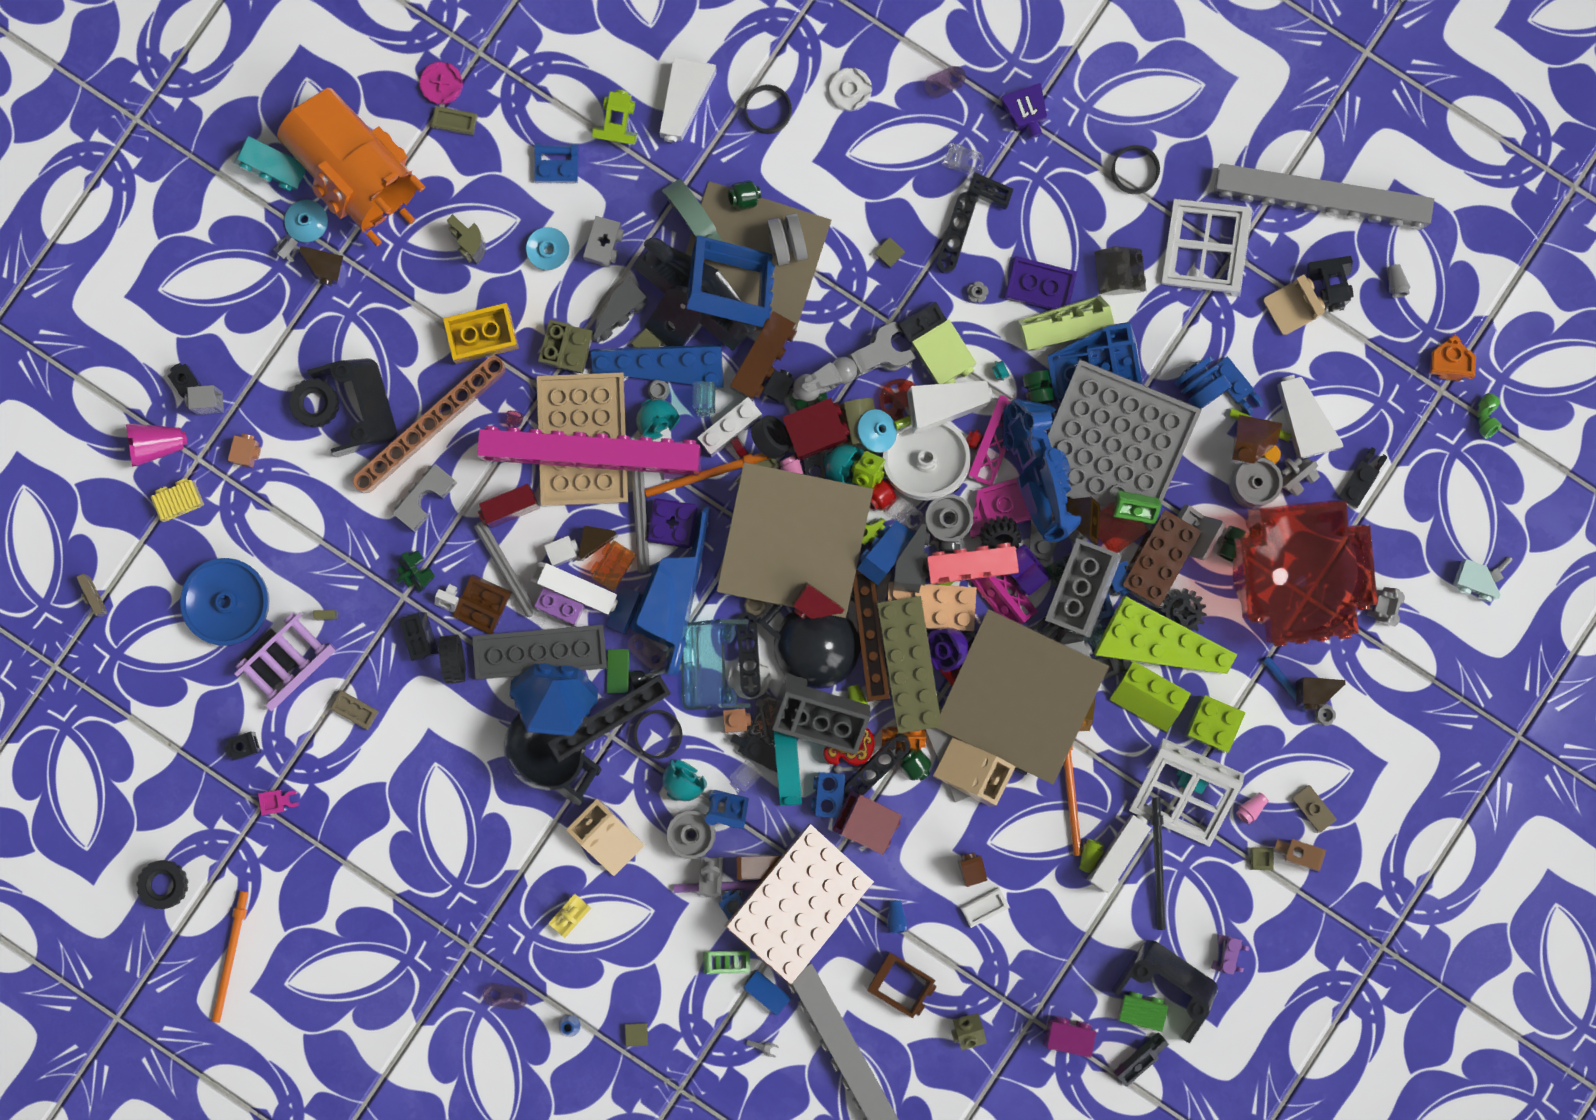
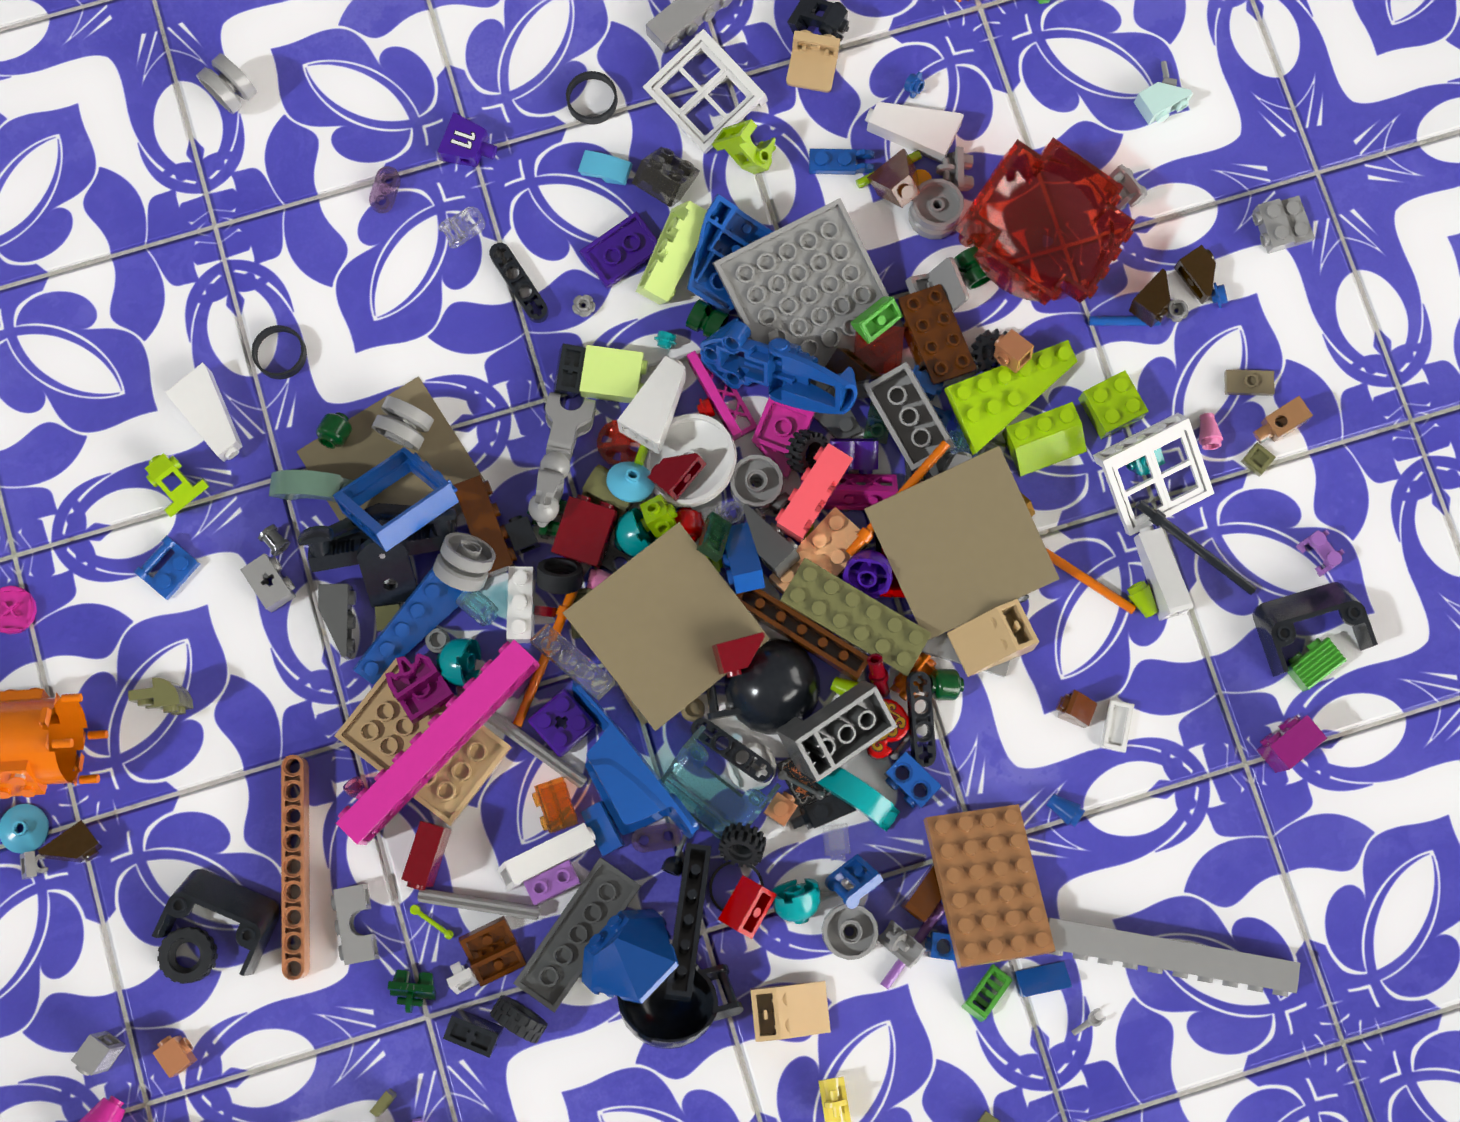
camera: 50 degrees left, 5 degrees down
black brick [167,363,202,399] -> none
olive tile [431,106,478,136] -> none
yellow brick [443,303,519,364] -> none
medium azure dish [526,227,570,270] -> none
olive brick [538,319,594,374] -> none
white brick [544,536,579,567] -> none
dark brown slope [579,525,618,561] -> none
bright green slope [607,649,630,693] -> none
white tile [829,68,872,111] -> none
brick [832,791,902,855] -> none
reddish brown window [867,951,937,1018] -> none
olive tile [875,237,905,268] -> none
olive brick [951,1013,987,1050] -> none
black tile [966,172,1014,210] -> none
black hinge [1113,1032,1169,1087] -> none
blue wheel [1174,356,1233,409] -> none
black hinge [1338,447,1388,509] -> none
none -> dark grey bush [258,524,291,556]
none -> magenta plate [385,653,455,724]
none -> lime hinge [410,905,454,940]
none -> light grey wheel [433,532,496,592]
none -> clear plate [530,623,616,701]
none -> medium azure slope [578,150,633,186]
none -> dark red slope [648,453,706,501]
none -> clear green plate [696,511,732,563]
none -> lime tile [711,119,776,174]
none -> black tyre [718,822,766,868]
none -> red brick [718,875,777,939]
none -> orange bar [846,440,950,557]
none -> dark red pin [867,653,890,698]
none -> blue plate [904,72,925,99]
none -> nougat brick [994,329,1034,373]
none -> dark brown slope [1174,245,1216,304]
none -> blue plate [1211,282,1228,308]
none -> light grey plate [1252,196,1315,254]

